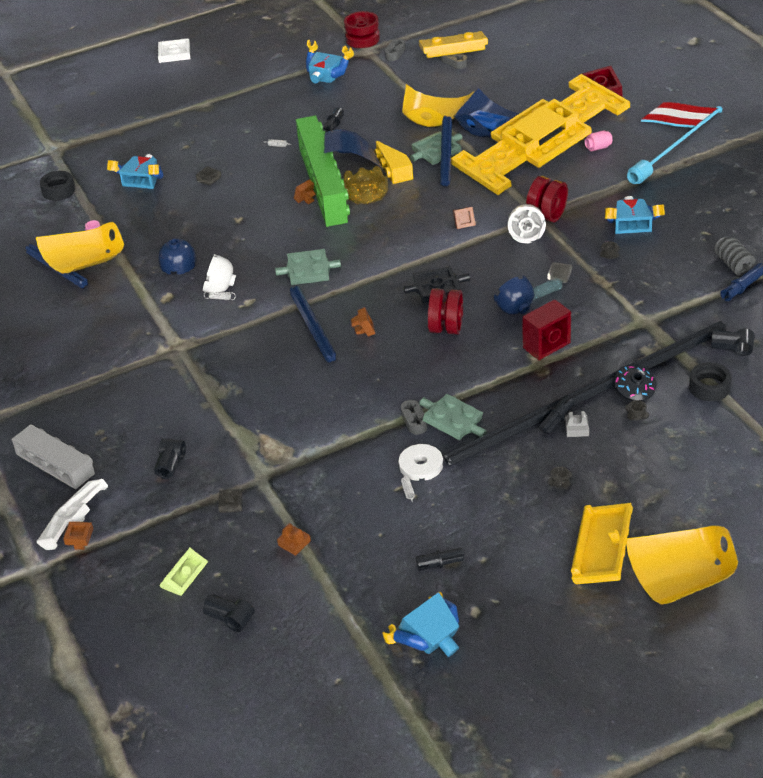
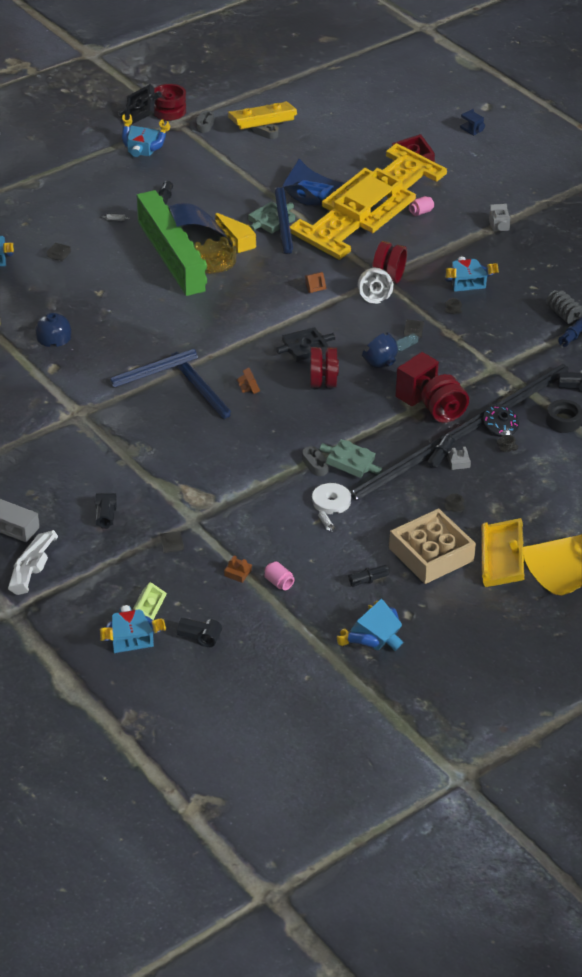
camera: 15 degrees left, 0 degrees up
dark orange tile [63,522,93,550] -> none
white cylinder [203,254,236,293] -> none
white piece [204,291,236,300] -> none
sand green plate [275,249,341,285] -> none
dark orange tile [294,179,316,204] -> none
yellow piece [402,84,474,127] -> none
flag [627,102,723,184] -> none
none -> dark azure torso [100,605,166,653]
none -> dark blue axle [110,349,198,388]
none -> black plate [118,84,162,125]
none -> bright pink brick [264,562,295,591]
none -> tan slope [389,509,476,584]
none -> dark red wheel [421,374,469,423]
none -> dark blue window [460,109,485,136]
none -> light grey window [489,204,510,232]

